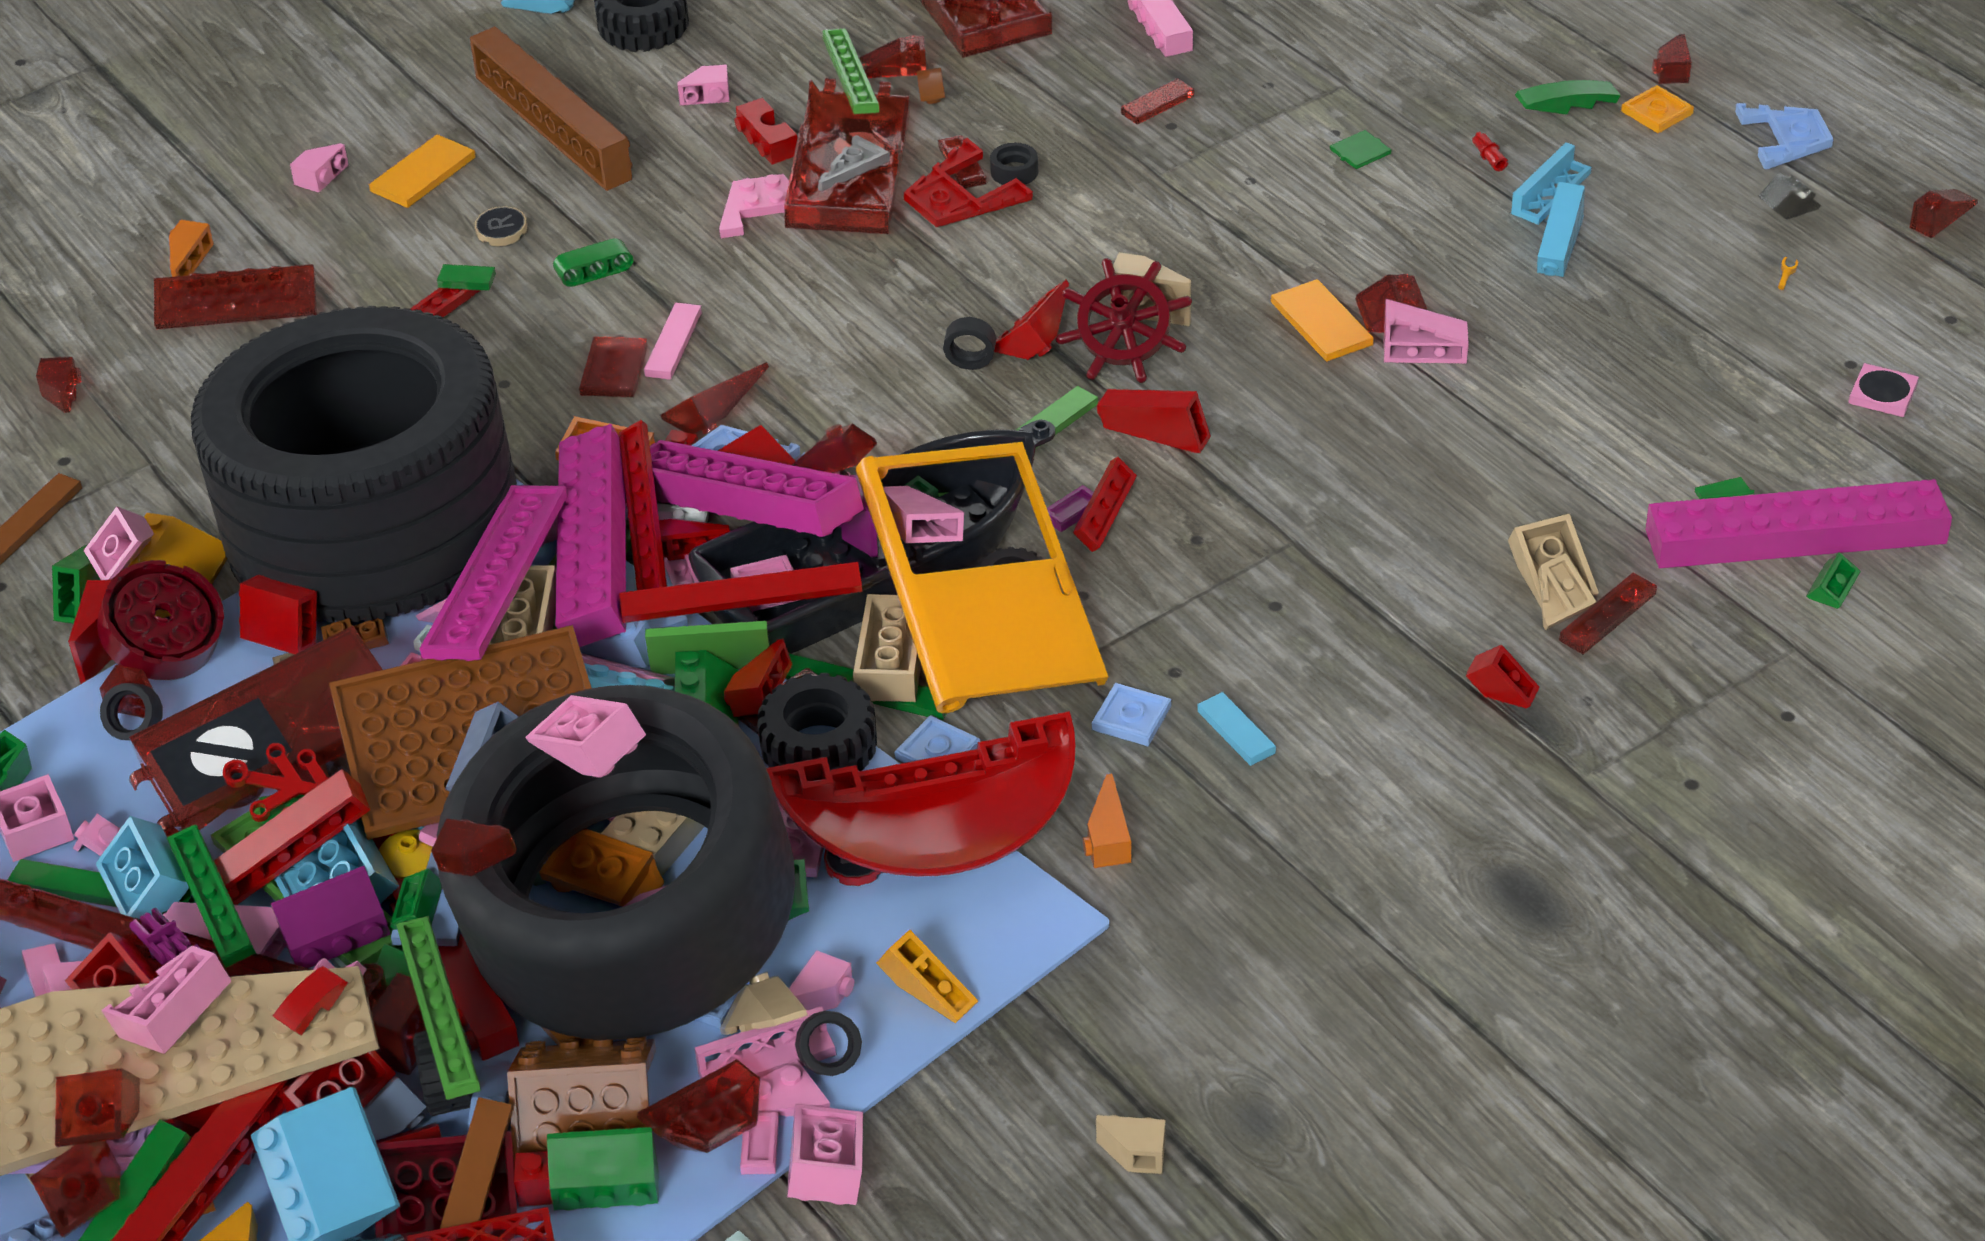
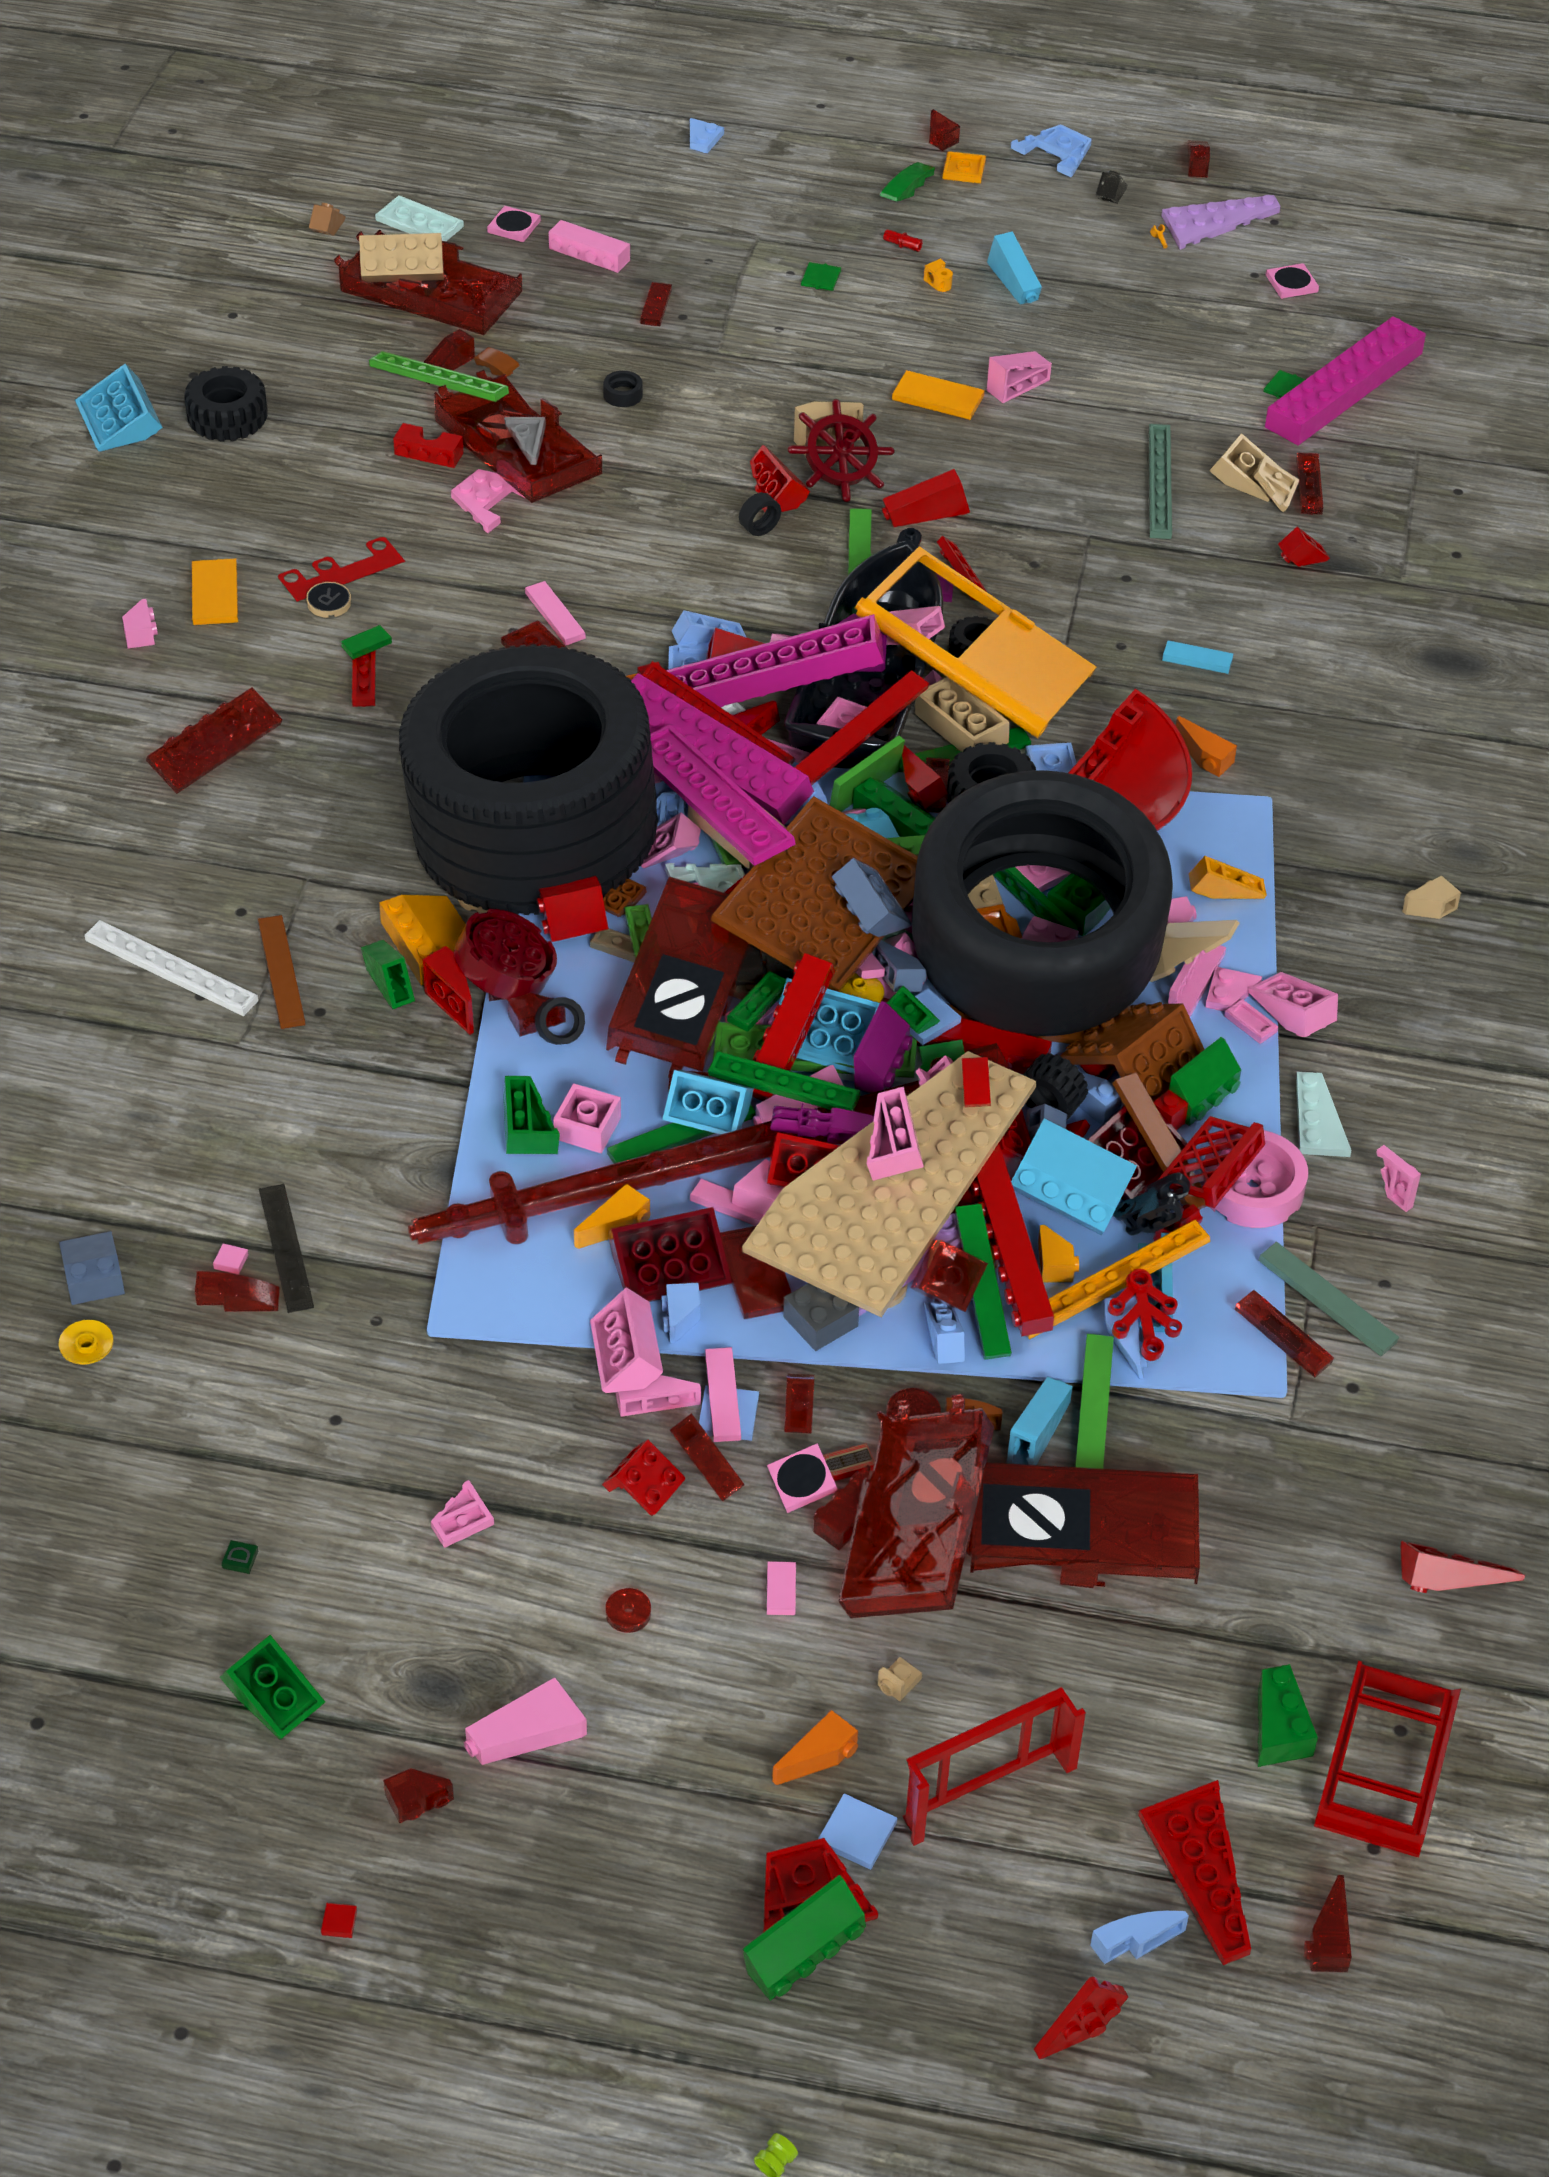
camera: 45 degrees left, 5 degrees up
clear red slope [36,357,81,413] -> none
clear red slope [55,1068,140,1147] -> none
bright pink bracket [73,813,120,856] -> none
bright pink slope [84,507,154,580] -> none
orange slope [169,220,214,291] -> none
red plant [222,743,330,822] -> none
bright green tile [396,916,481,1100] -> none
clear red slope [431,818,517,876] -> none
dark orange brick [470,27,633,191] -> none
bright pink slope [526,695,646,778] -> none
green beam [553,238,633,287] -> none
clear red wedge [637,1059,760,1153] -> none
clear red wedge [660,362,769,435] -> none
bright pink slope [677,65,729,105] -> none
clear red wedge [790,423,877,473] -> none
black tyre [795,1011,862,1076] -> none
red wing [904,138,1033,227] -> none
clear red tile [938,135,986,189] -> none
light blue tile [1092,683,1171,746] -> none
clear red slope [1355,274,1427,333] -> none
medium azure fence [1511,142,1592,225] -> none
green slope [1806,552,1861,609] -> none
none -> red piece [278,537,406,602]
none -> light blue slope [672,610,746,644]
none -> light orange leg [923,258,953,292]
none -> sand green tile [1149,424,1172,539]
none -> lavender wing [1161,195,1280,250]

